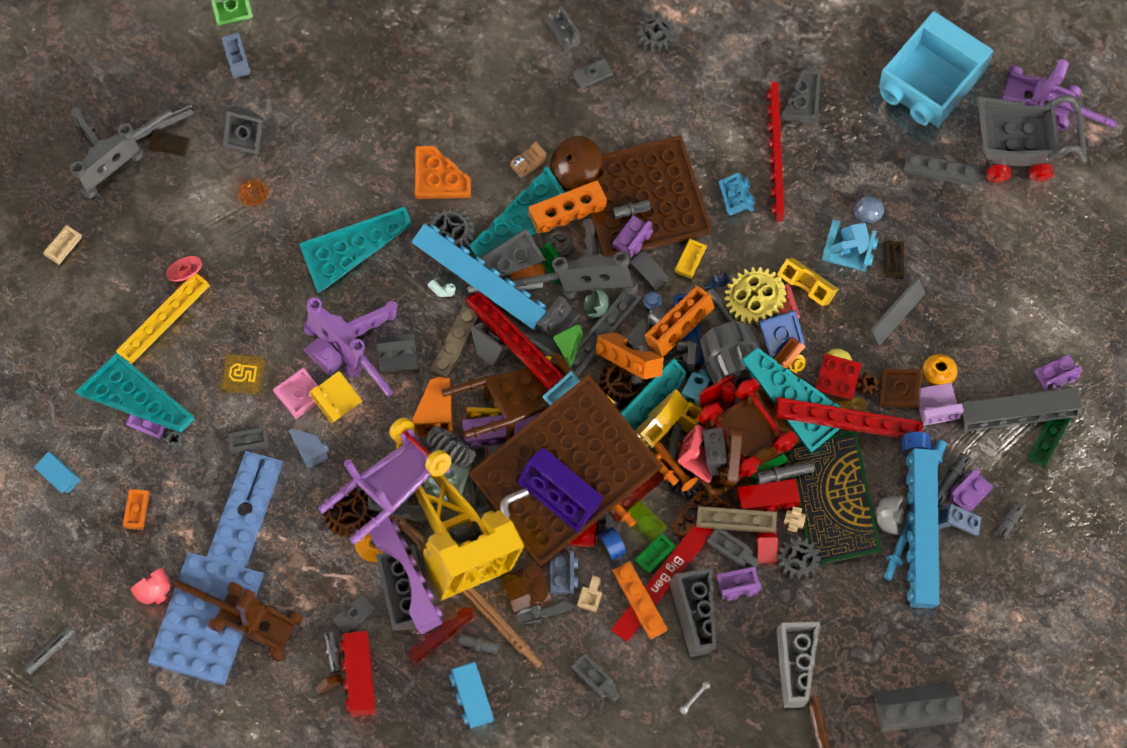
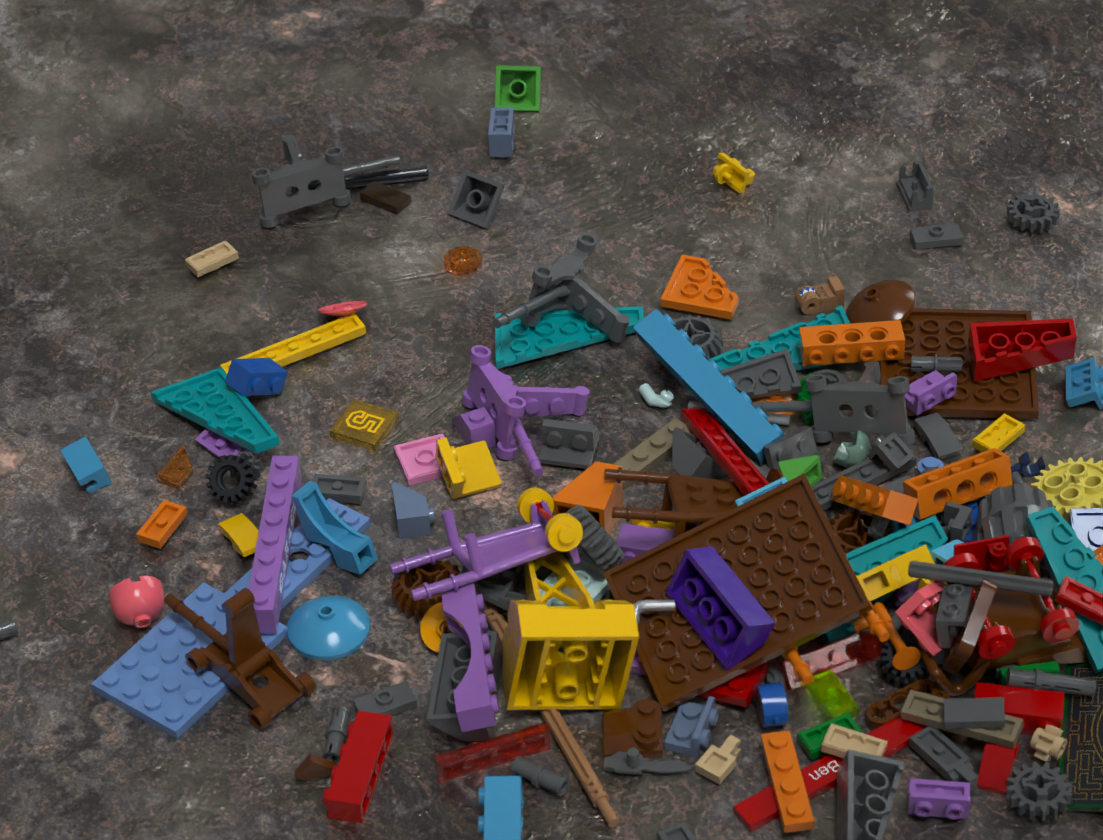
camera: 20 degrees right, 25 degrees down
none -> clear orange tile [156,446,193,490]
none -> black tyre [206,455,258,504]
none -> yellow slope [218,513,259,557]
none -> blue brick [225,358,288,396]
none -> medium lavender brick [249,455,302,633]
none -> dark azure dish [287,595,370,660]
none -> dark azure arch [291,481,378,574]
none -> dark grey piece [493,233,630,343]
none -> yellow hips [712,153,755,193]
none -> tan plate [821,723,887,758]
none -> dark grey bracket [868,432,915,473]
none -> dark grey axle [908,561,1053,597]
none -> dark grey tile [944,697,1005,729]
none -> red wedge [968,318,1077,382]

